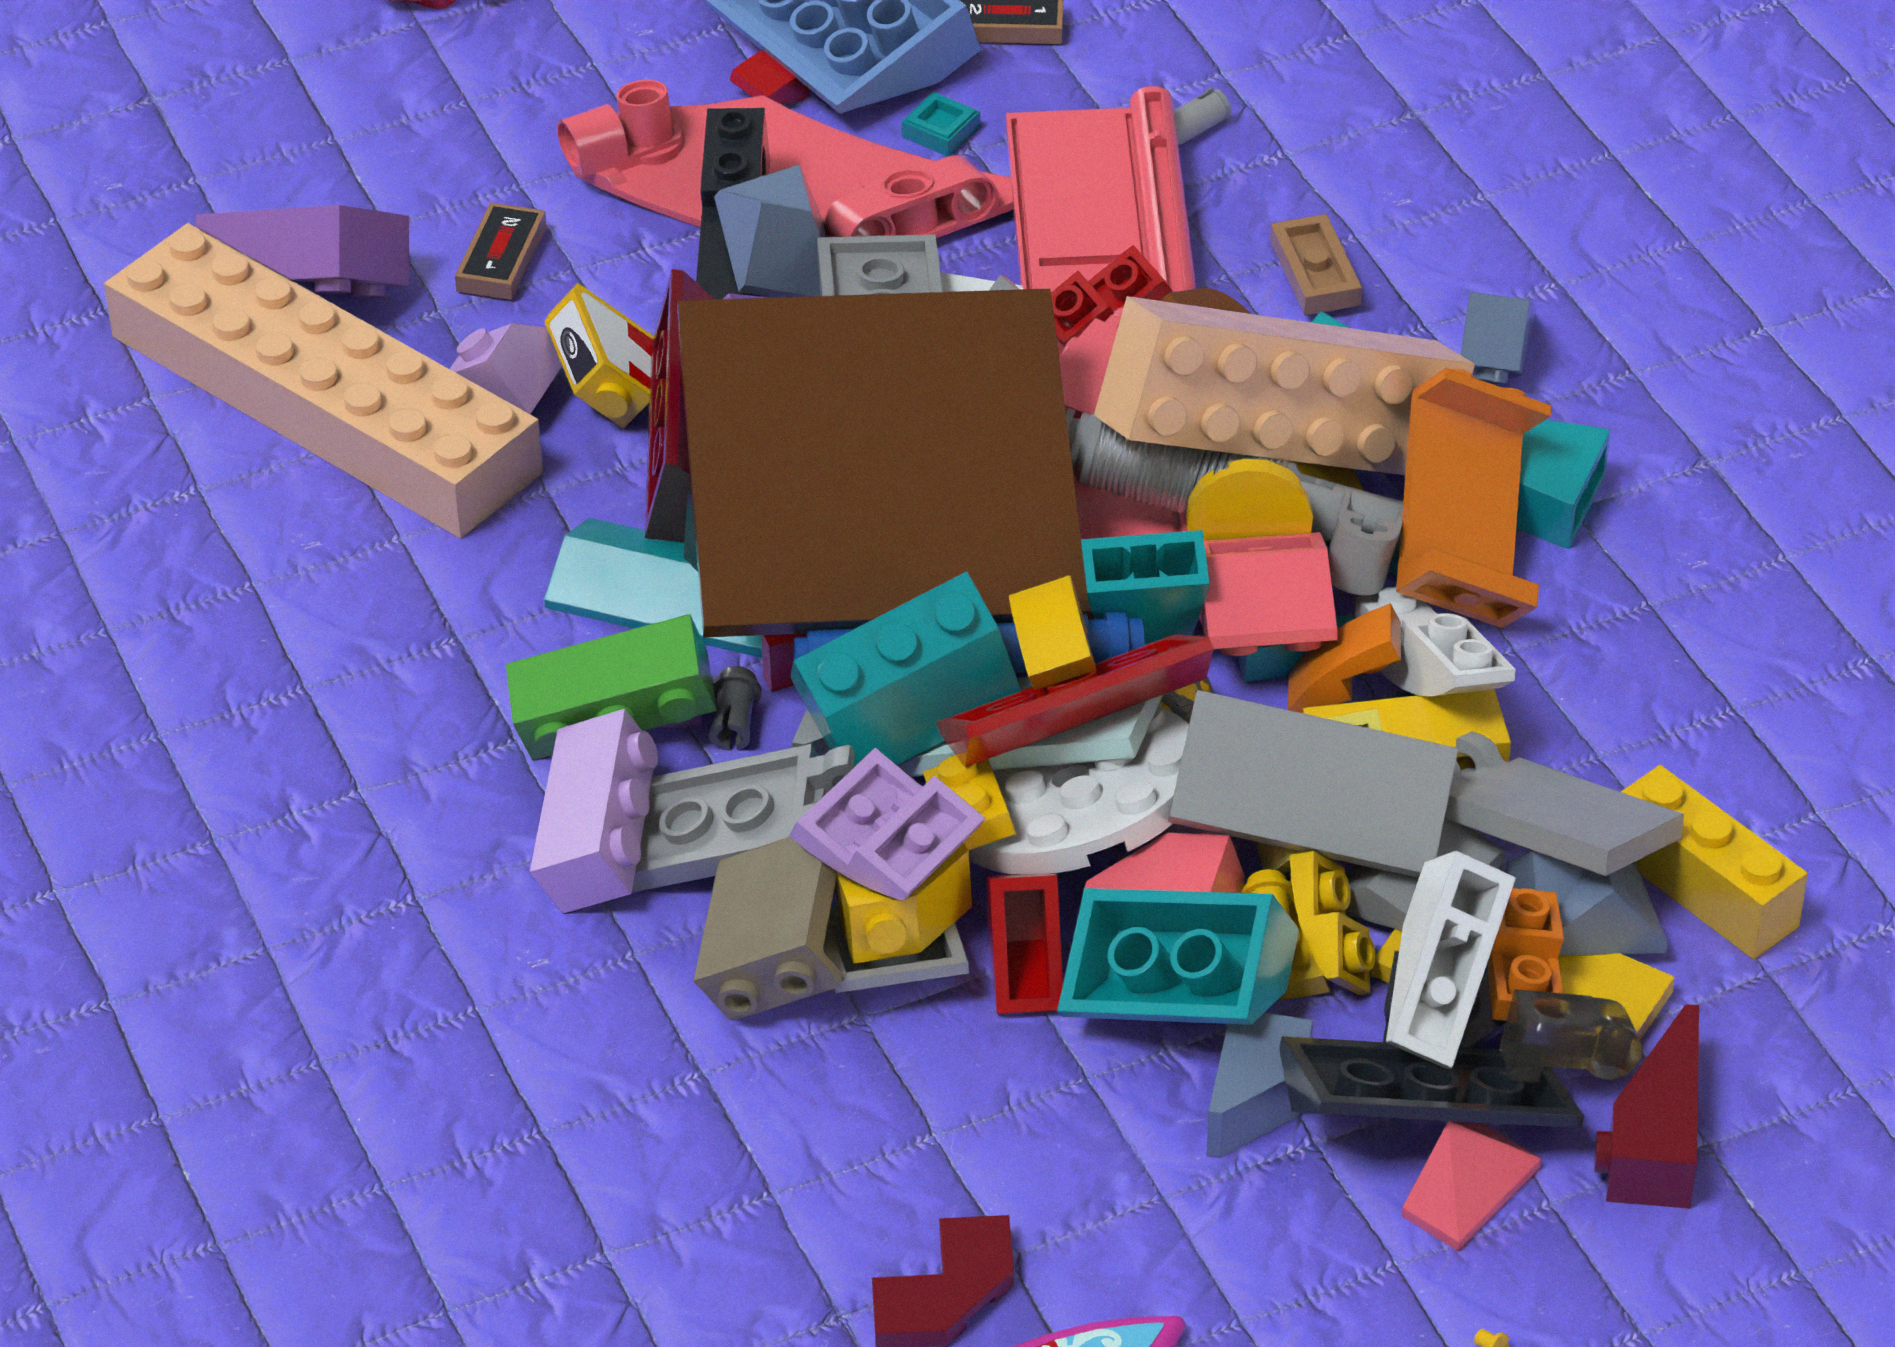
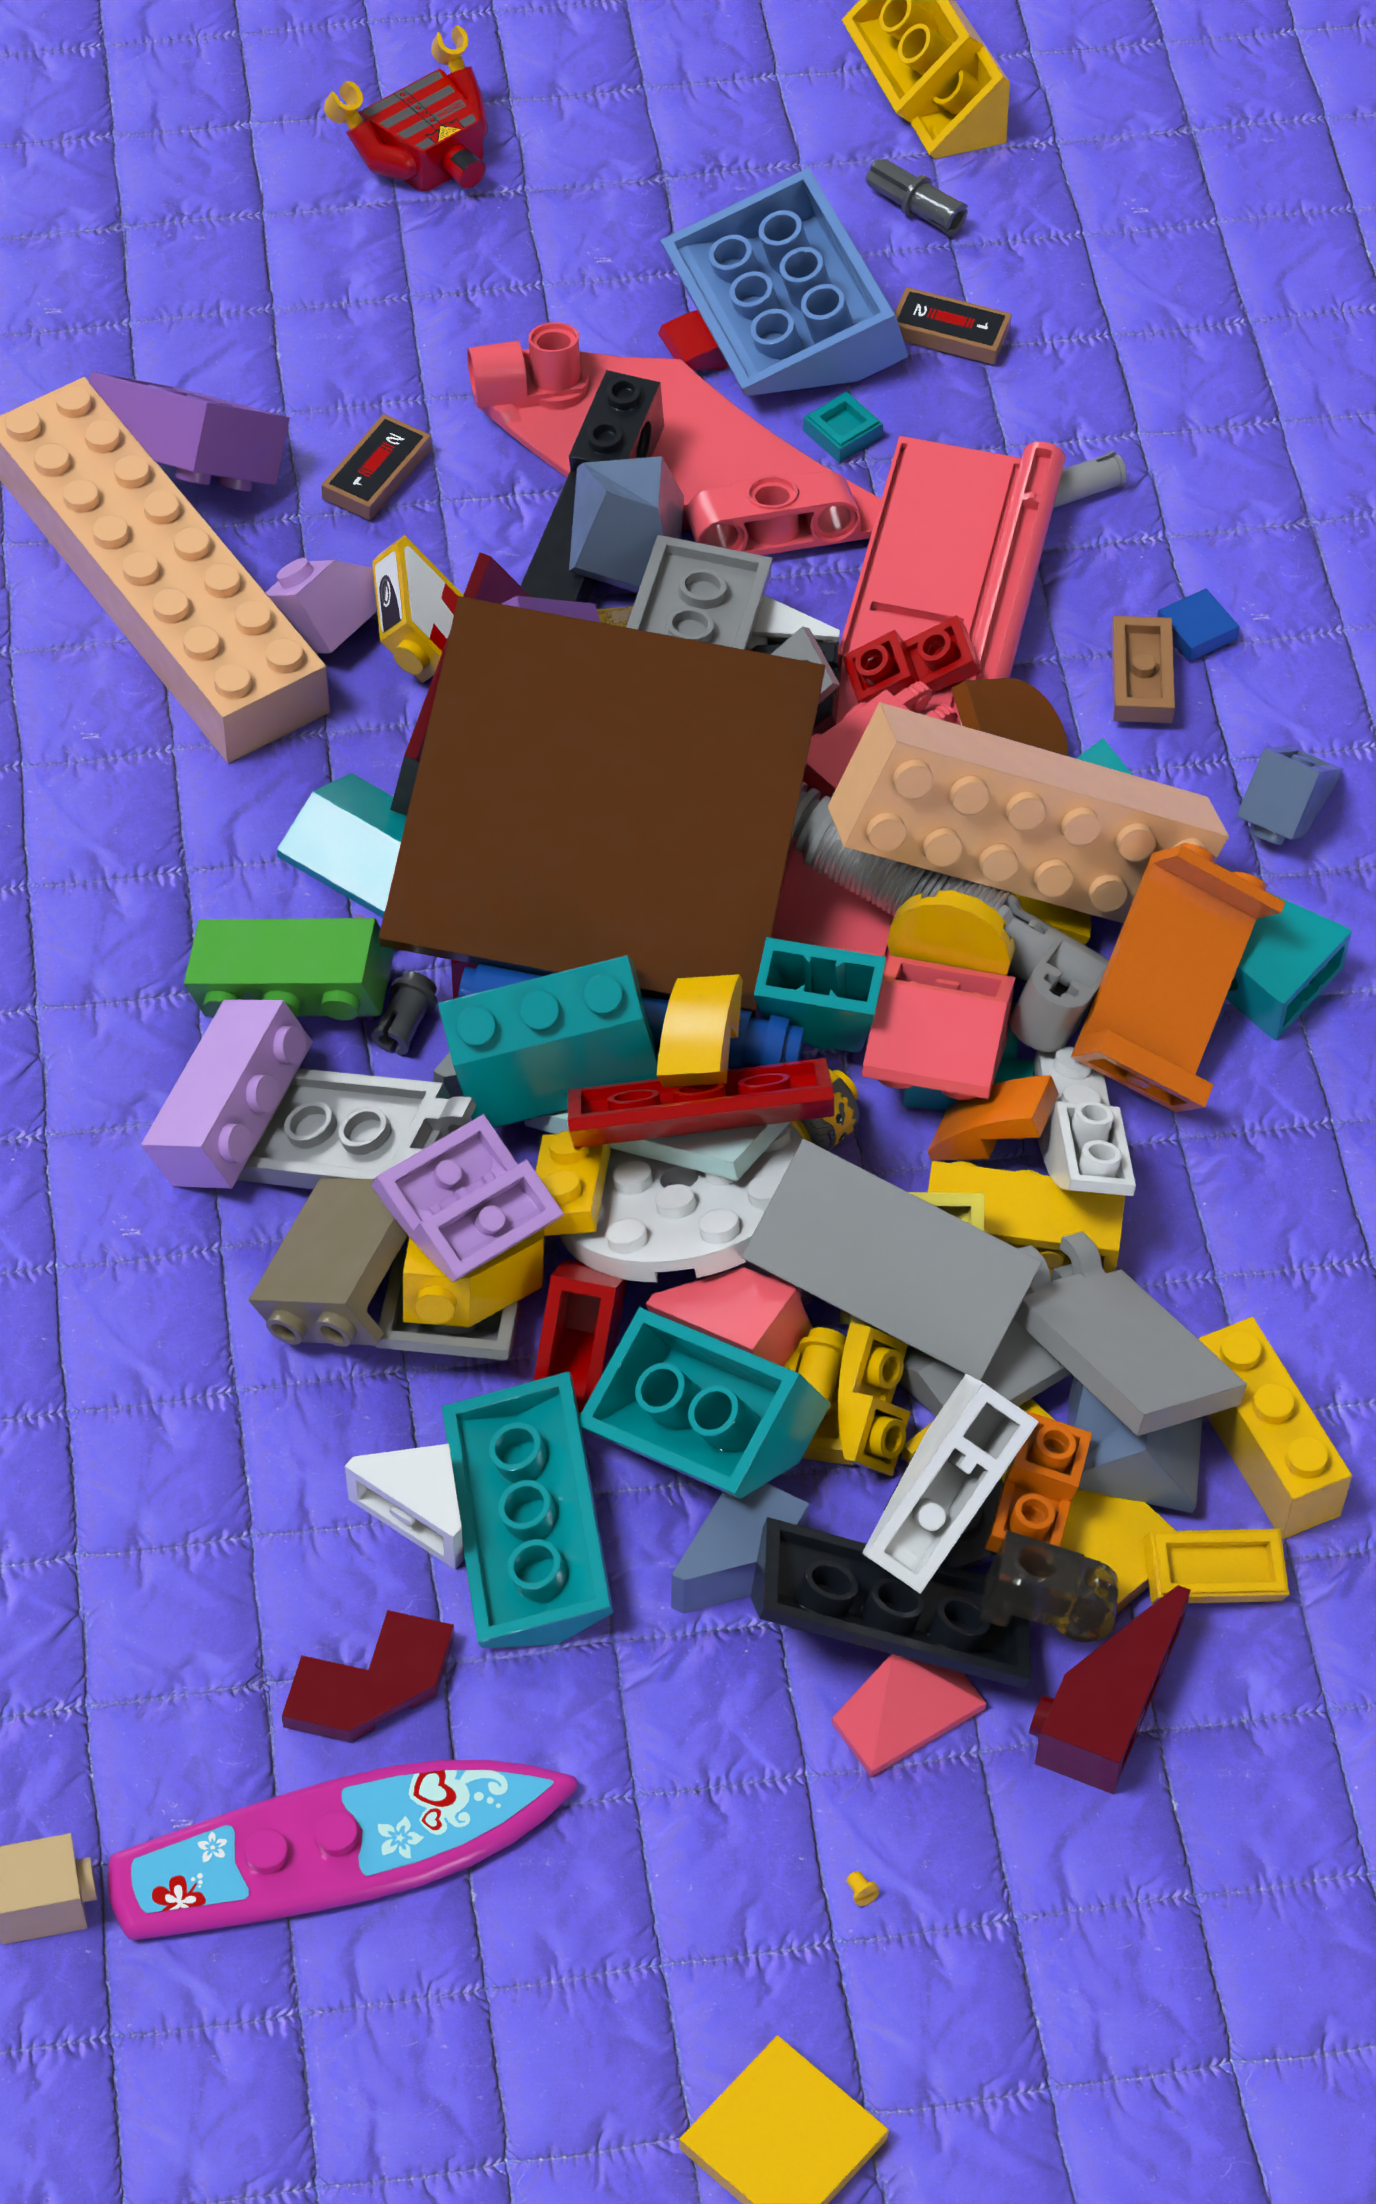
camera: 15 degrees right, 10 degrees up
none -> white slope [345,1444,464,1570]
none -> teal slope [441,1371,614,1648]
none -> yellow tile [1143,1529,1289,1604]
none -> blue tile [1157,588,1240,662]

